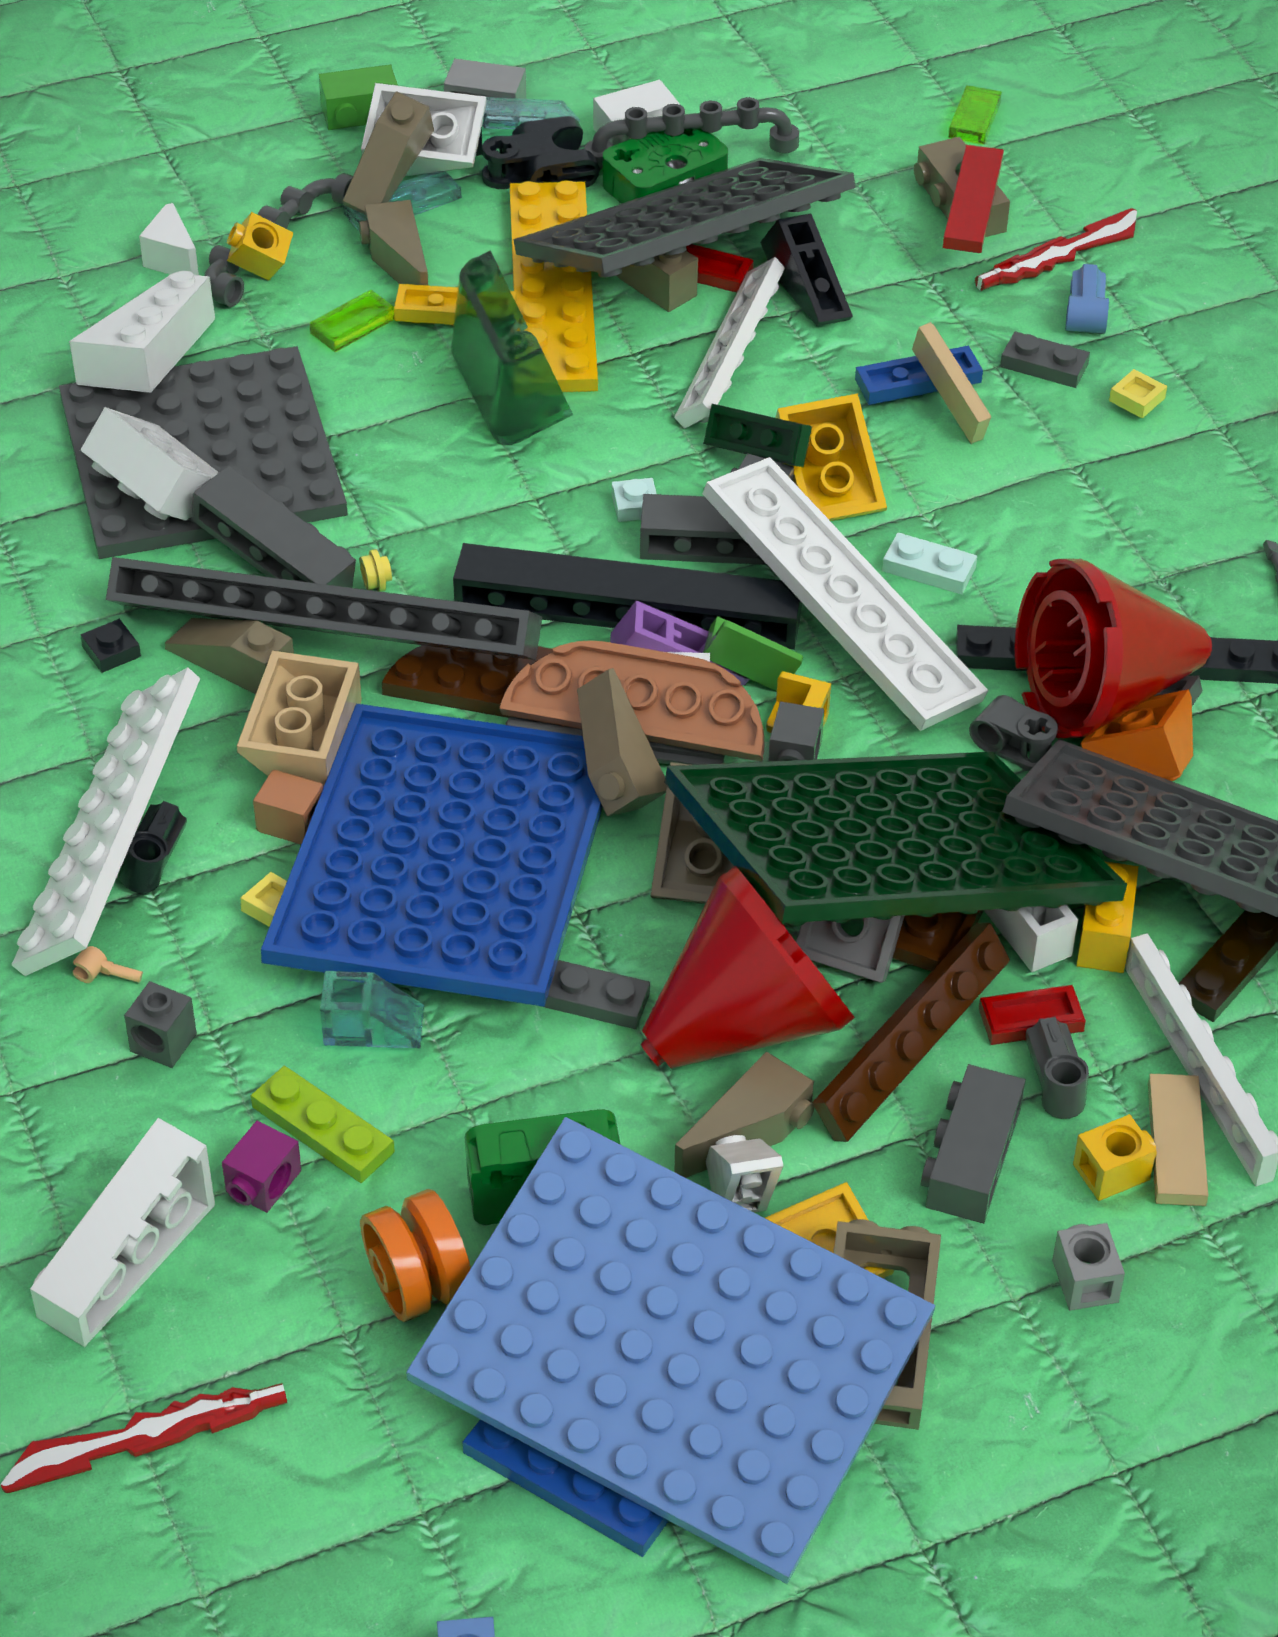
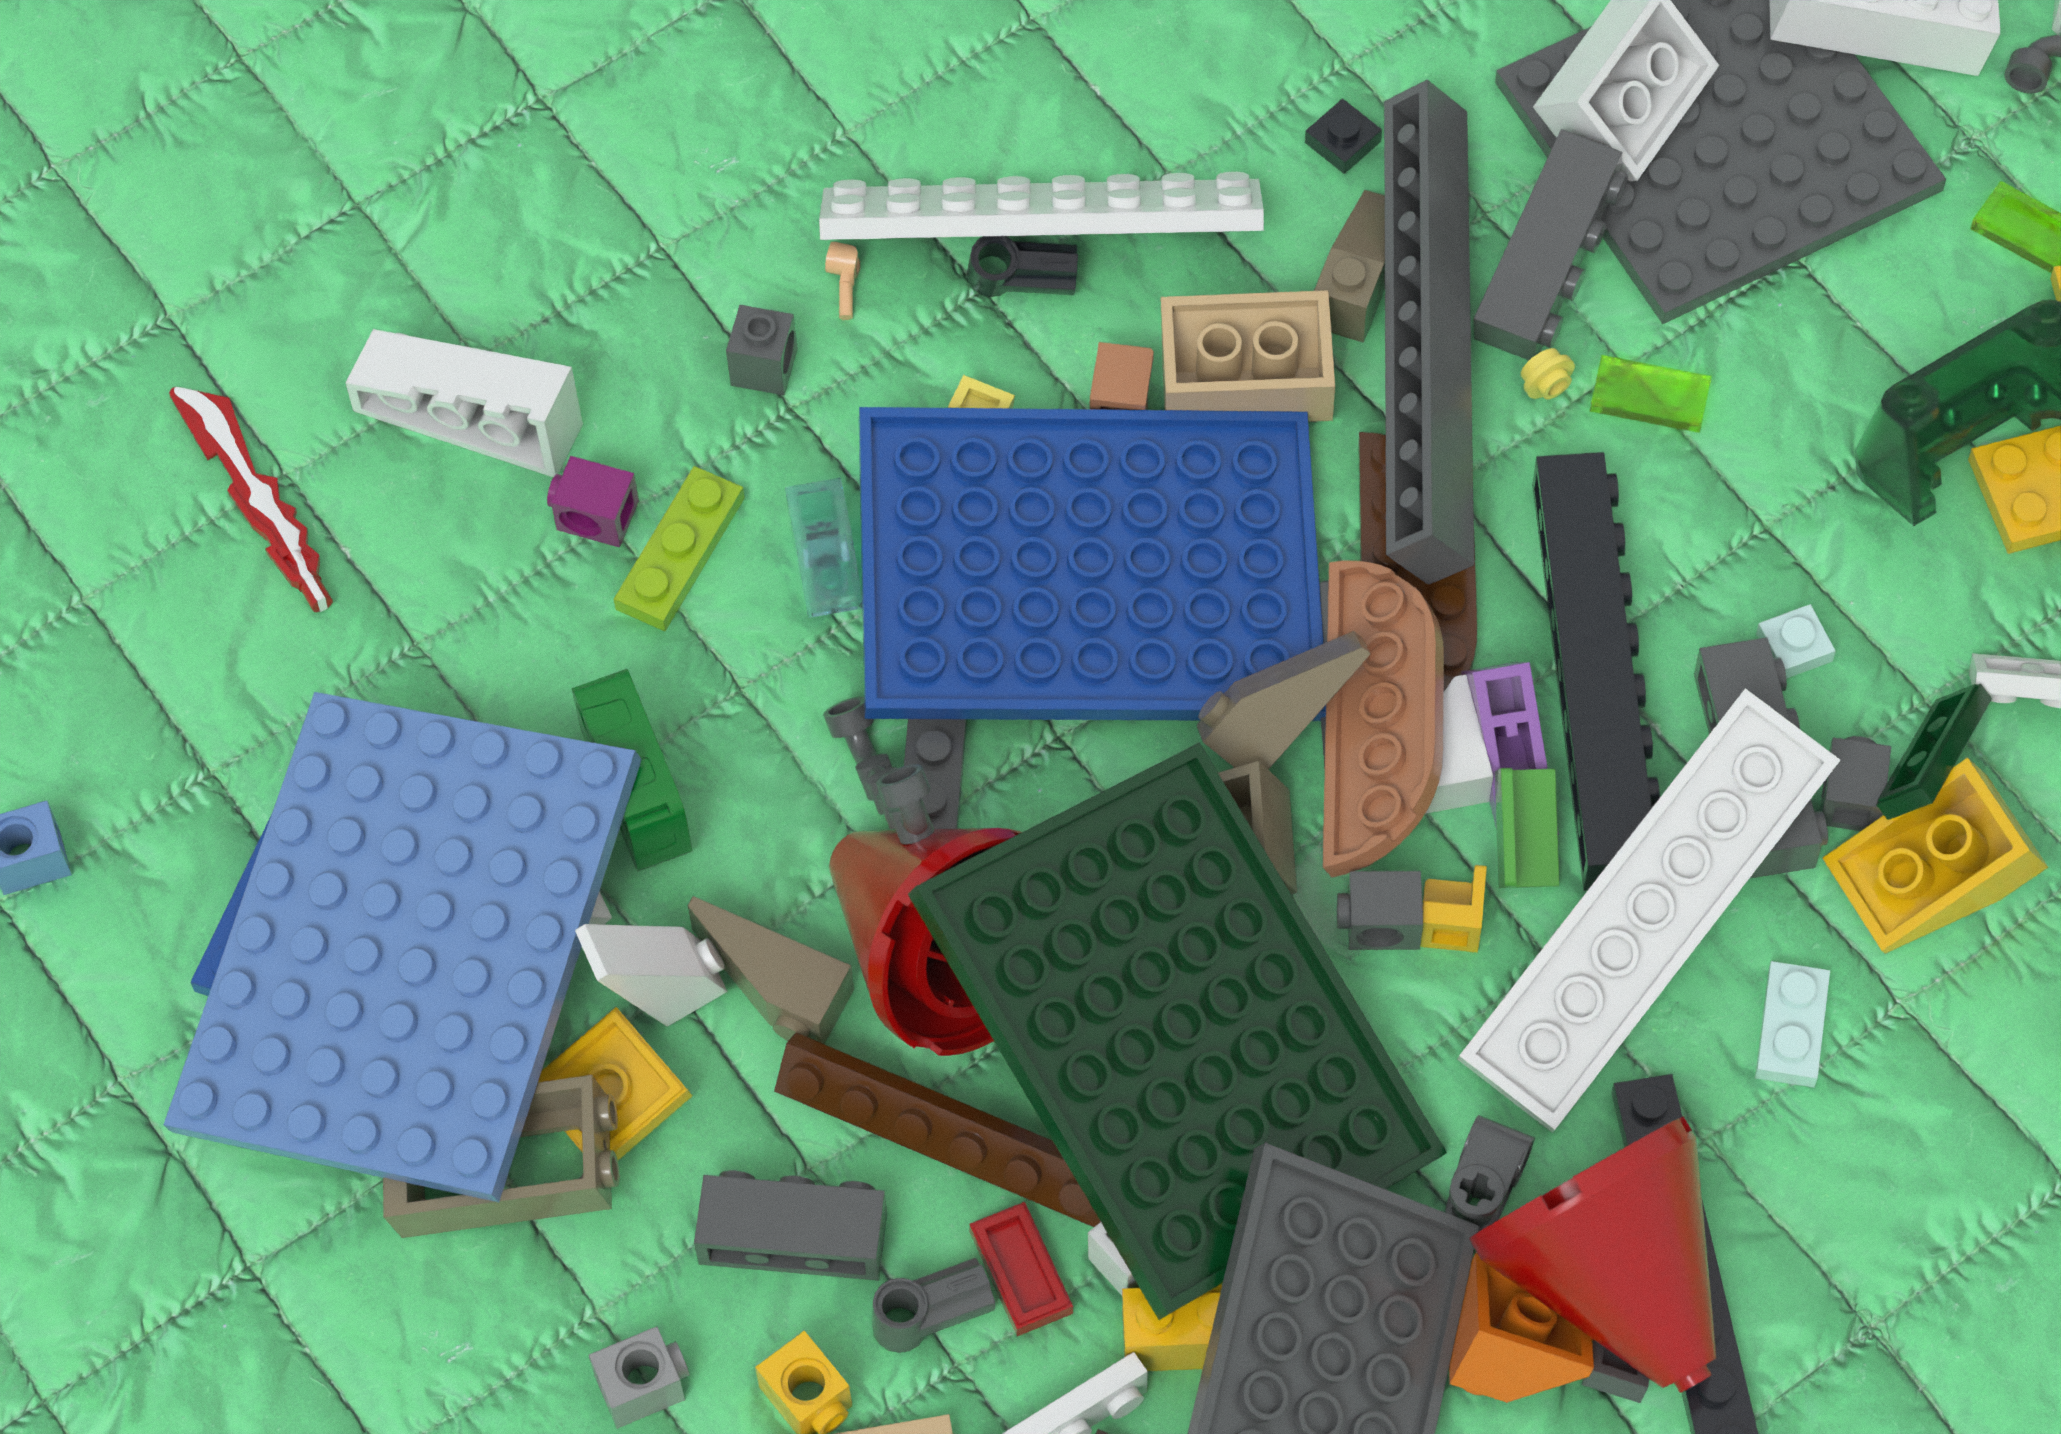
camera: 80 degrees right, 15 degrees up
orange wheel [360,1189,471,1322] -> none
none -> dark grey bar [823,697,934,844]
none -> clear neon green tile [1590,355,1712,433]

